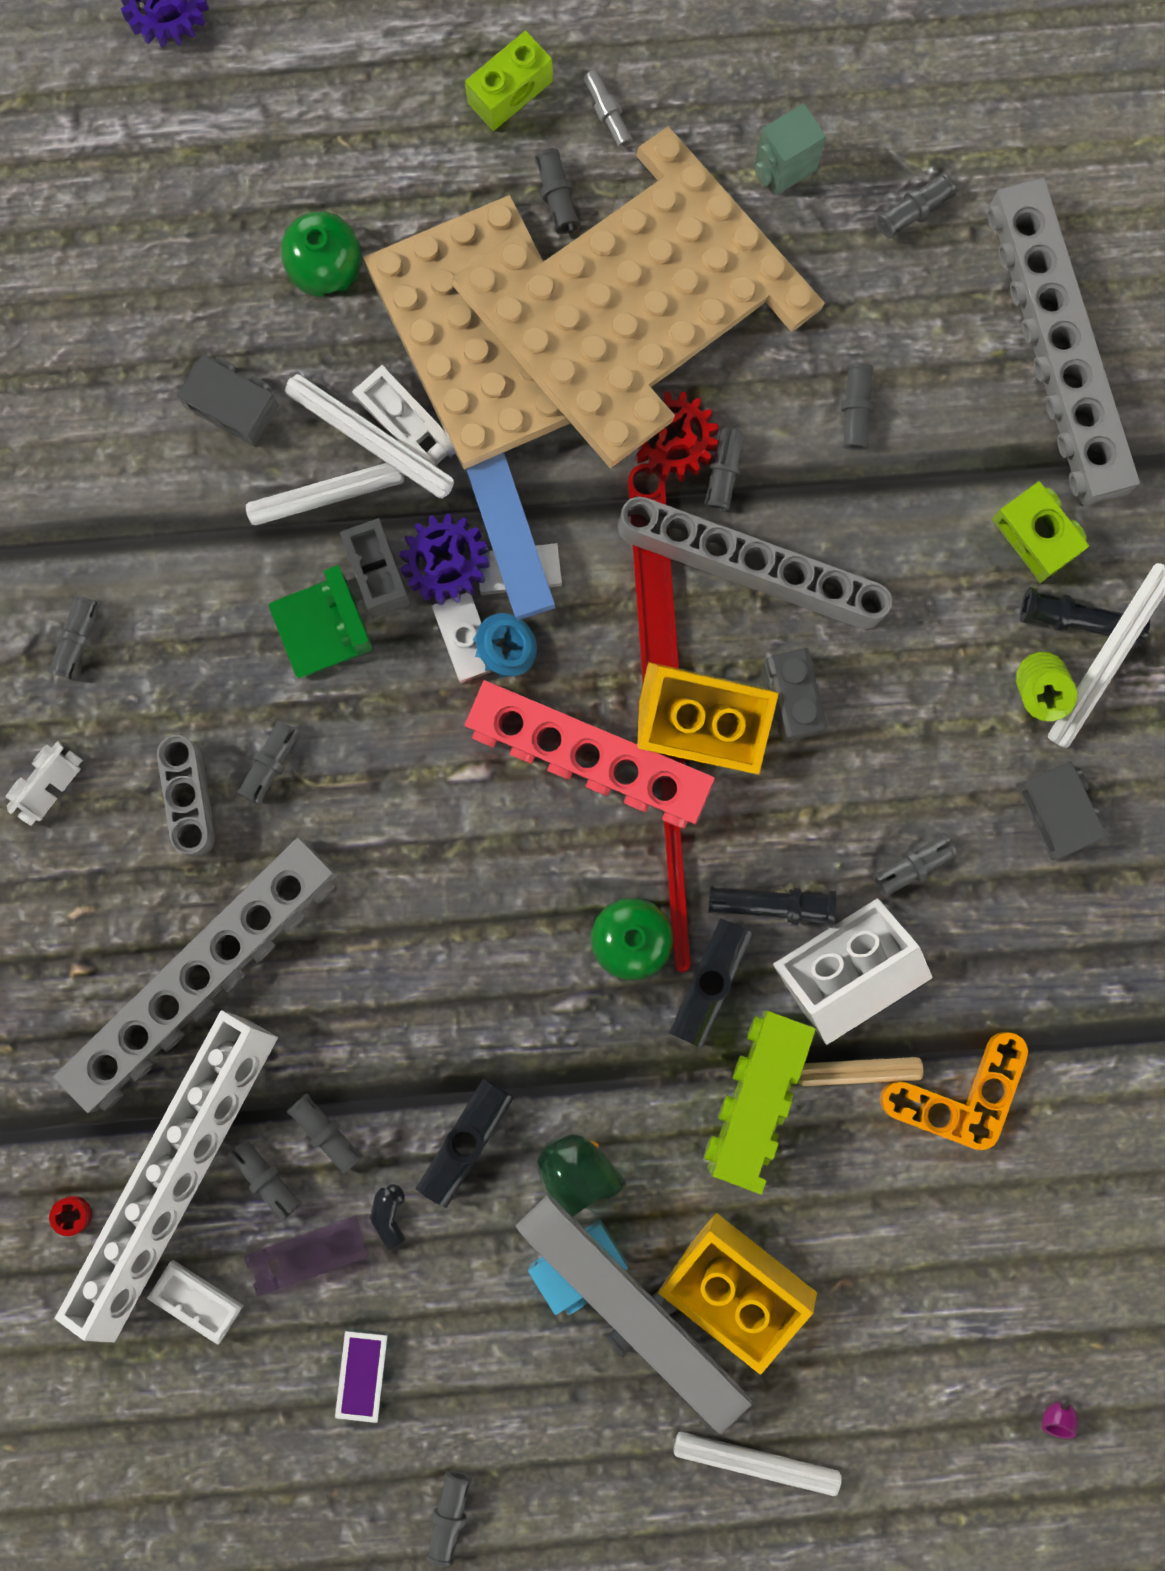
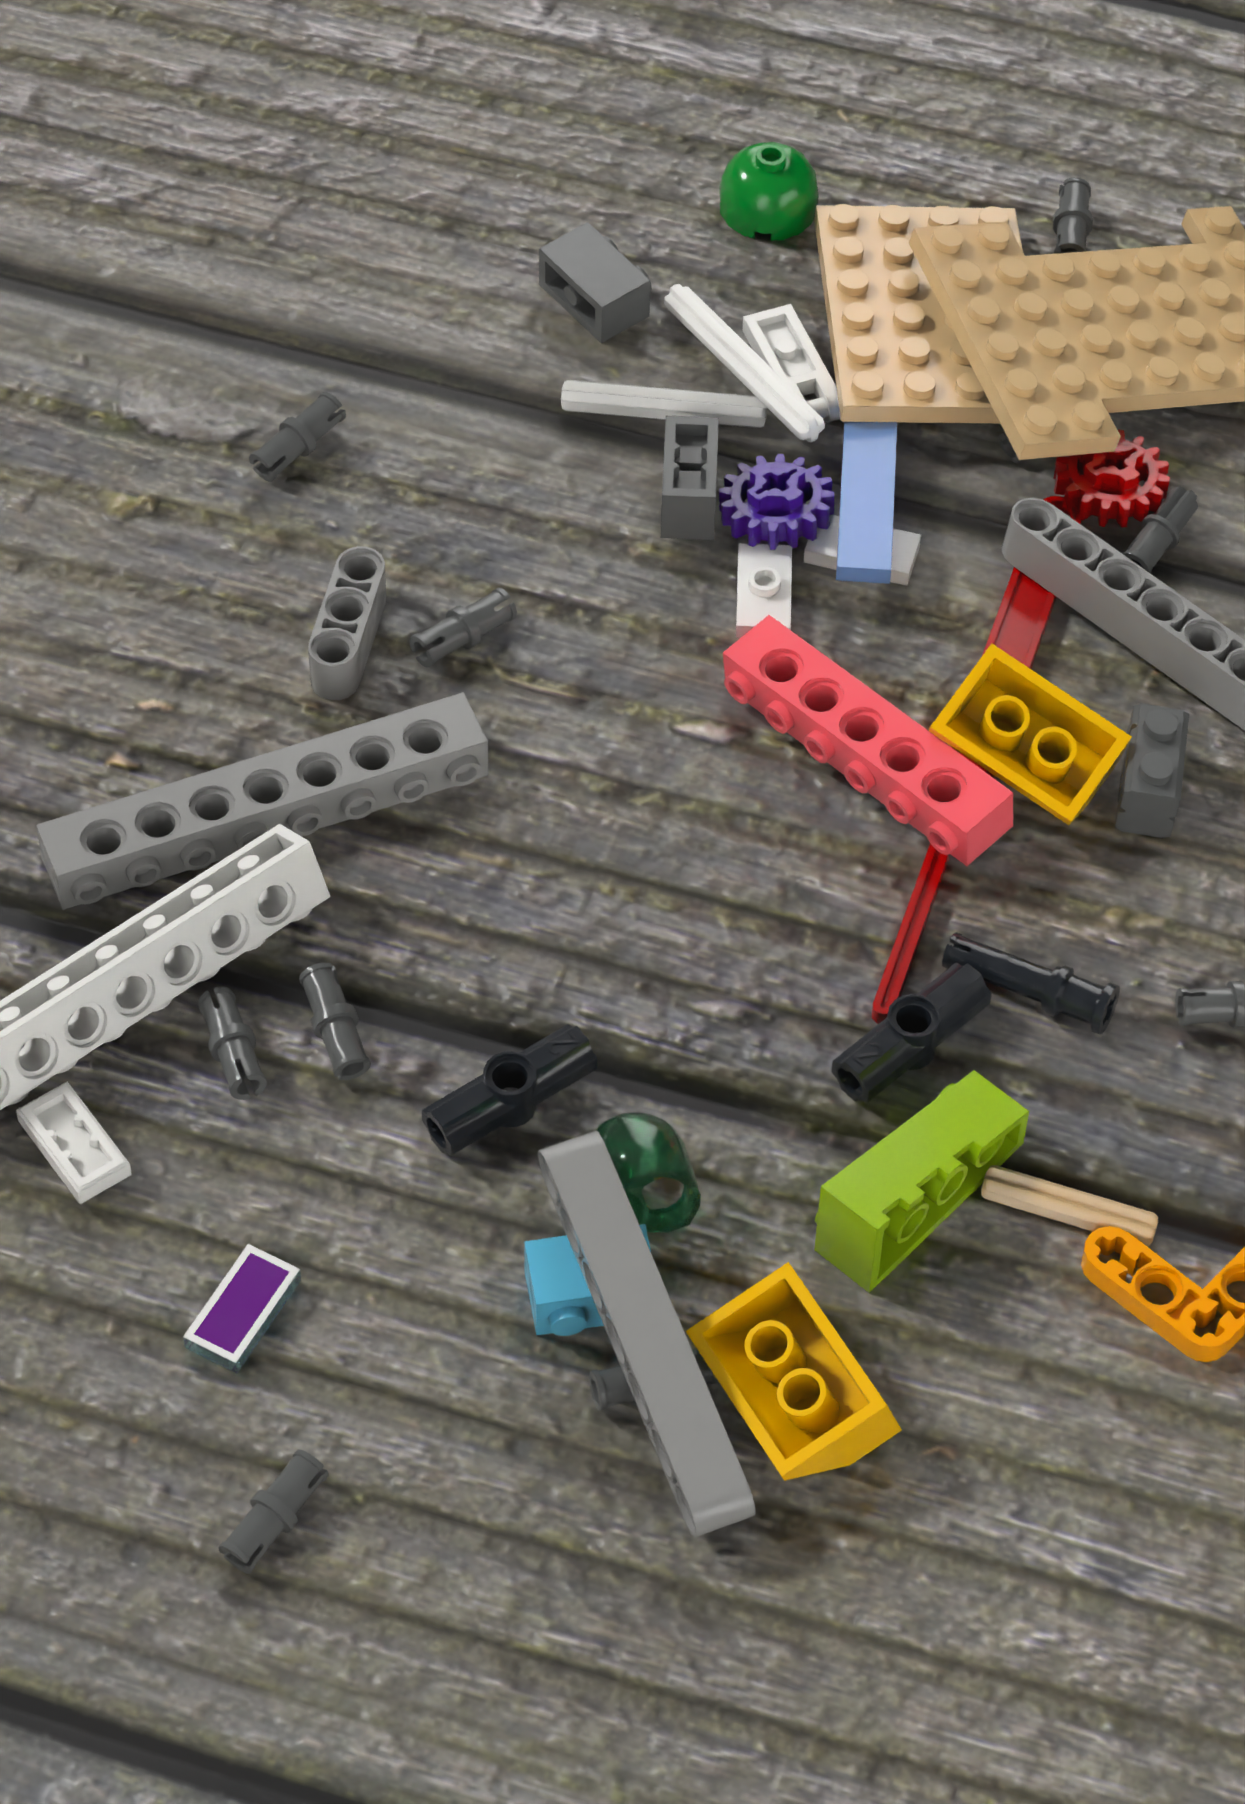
camera: 20 degrees right, 30 degrees down
white hinge [6,741,83,826] -> none
clear purple plate [243,1215,369,1296] -> none
green bracket [269,565,374,679] -> none
black arm [370,1184,406,1251] -> none
lime brick [465,30,553,132] -> none
dark azure gear [473,613,537,678] -> none
light grey bar [583,70,633,148] -> none
green cylinder [591,898,673,981] -> none
white axle [674,1432,842,1496] -> none
white slope [773,898,933,1045] -> none
magenta hinge [1041,1401,1078,1439] -> none

